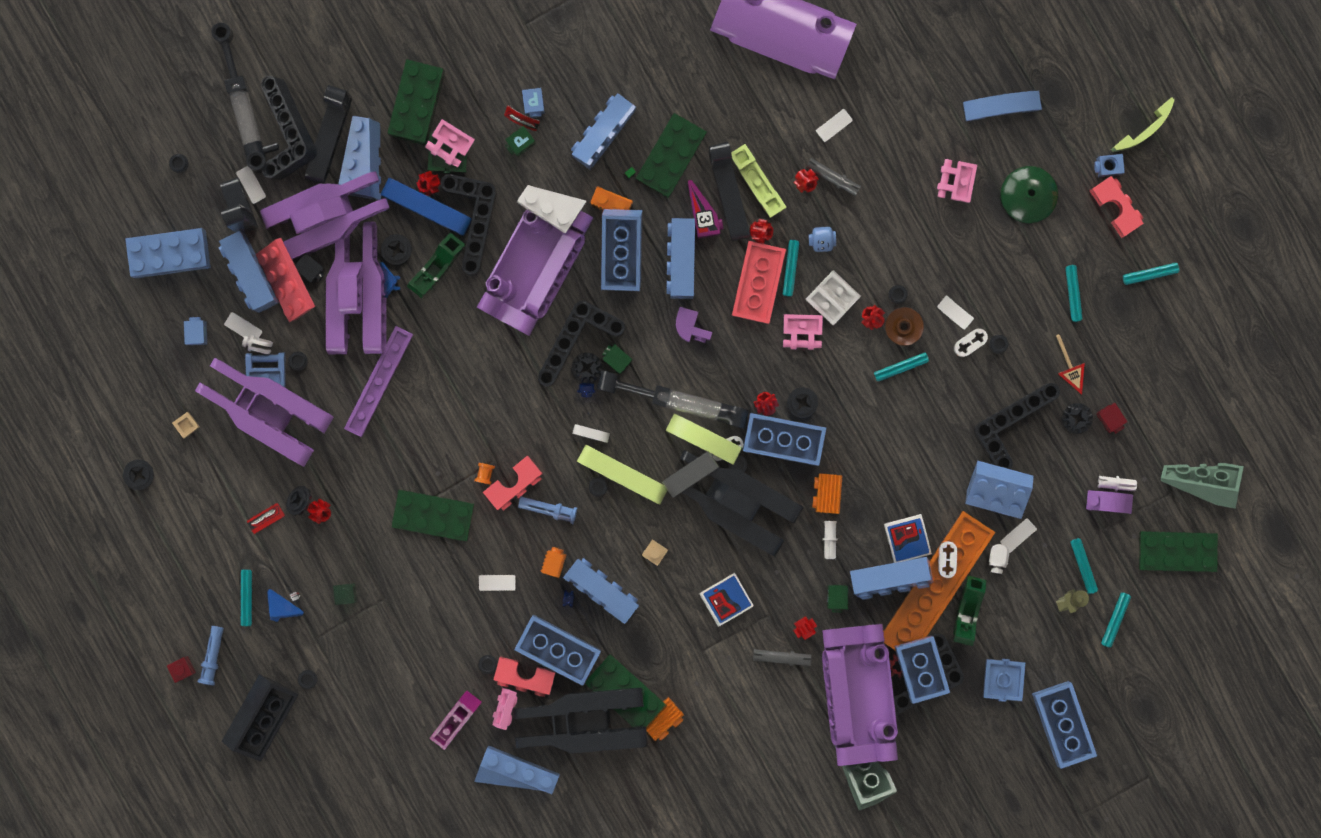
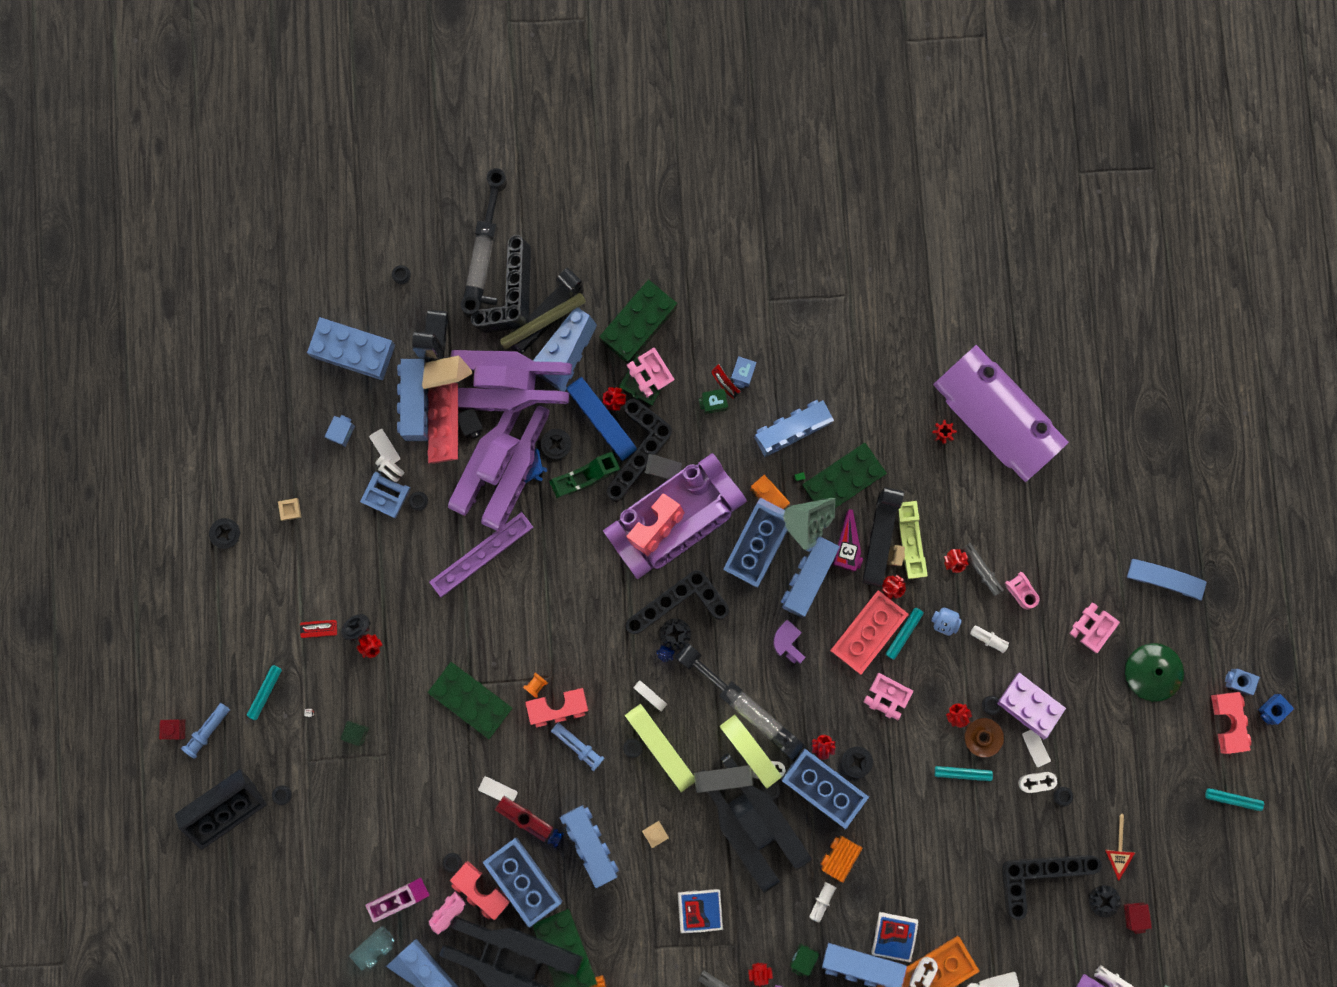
camera: 25 degrees right, 5 degrees down
medium lavender beam [195,358,334,467] -> none
white sticker [236,166,266,204] -> none
blue piece [267,589,304,622] -> none
white wing [517,185,586,234] -> none
orange brick [541,547,566,578] -> none
dark green brick [603,345,633,375] -> none
white slope [806,270,861,325] -> none
white sticker [816,109,853,142] -> none
medium blue brick [966,461,1033,519] -> none
teal axle [1066,265,1083,322] -> none
yellowish green slope [1111,97,1174,152] -> none
none -> clear light blue brick [349,926,395,970]
none -> tan slope [422,355,473,389]
none -> dark red piece [495,795,553,842]
none -> olive axle [500,293,586,349]
none -> coral arch [626,493,685,556]
none -> dark grey tile [645,454,682,480]
none -> sand green wedge [783,498,835,550]
none -> tan plate [887,545,905,566]
none -> red gear [931,420,957,445]
none -> white axle [970,626,1009,653]
none -> plate [997,673,1066,739]
none -> bright pink piece [1005,572,1039,610]
none -> blue brick [1258,694,1294,725]

